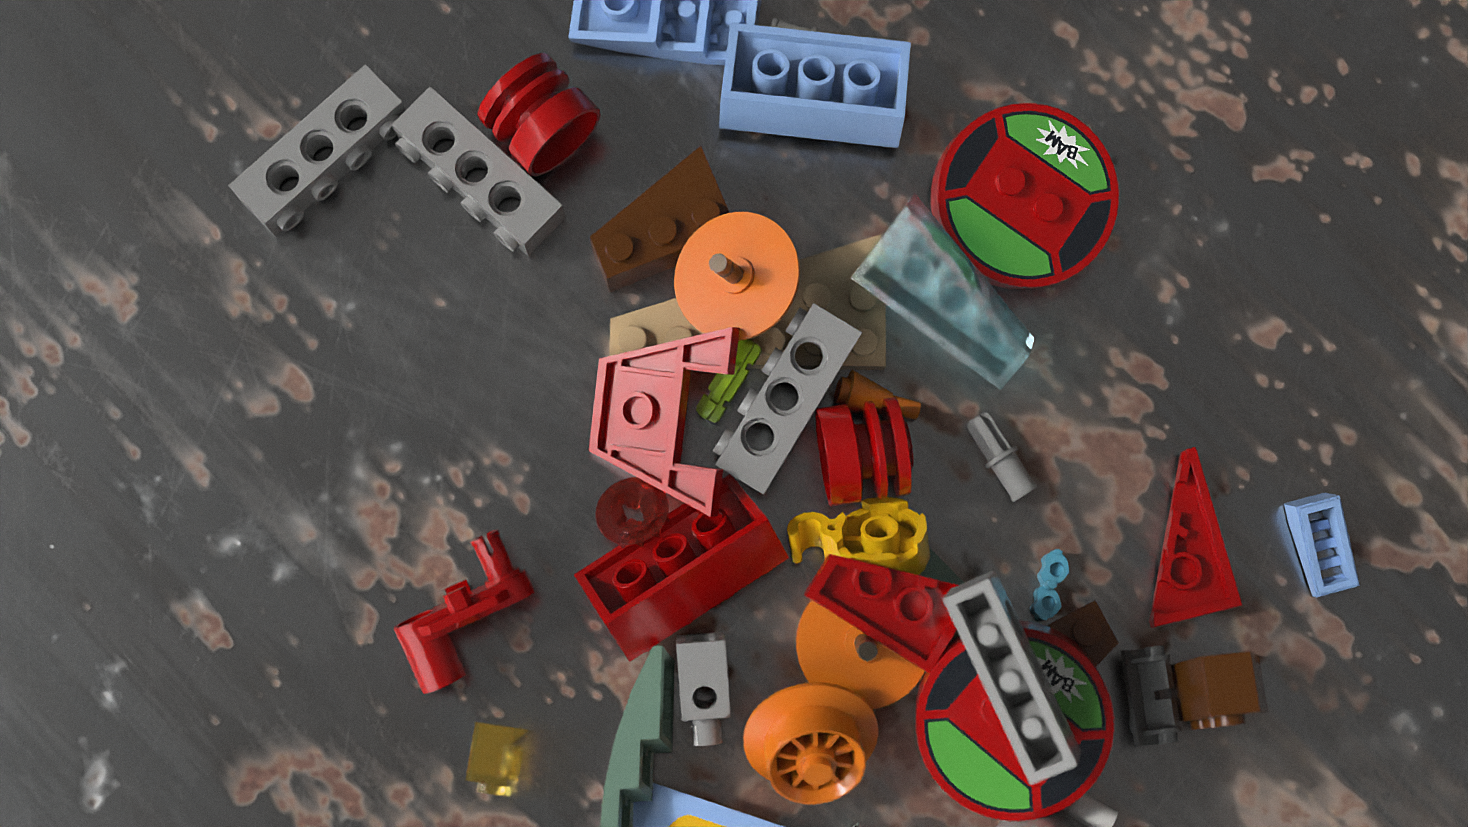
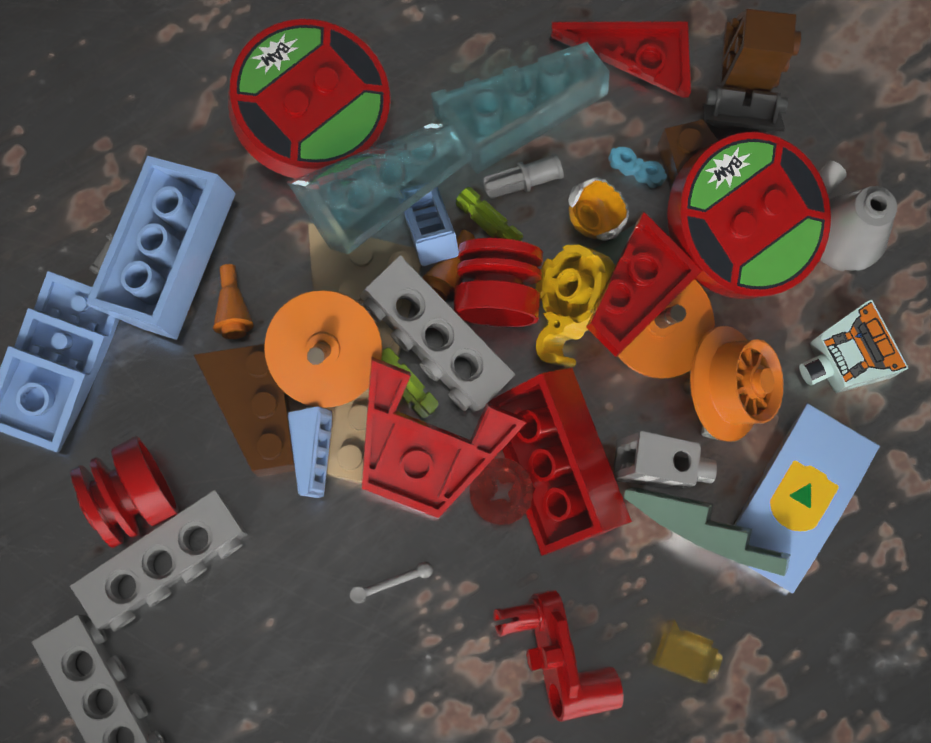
camera: 80 degrees left, 0 degrees up
light grey brick [943,569,1081,785] -> none
none -> orange cone [213,264,254,339]
none -> light blue slope [288,407,332,498]
none -> light grey hinge [350,561,433,603]
none -> light blue slope [399,186,459,266]
none -> clear light blue wedge [431,42,610,174]
none -> lime axle [456,187,523,241]
none -> light orange hair [568,177,629,241]

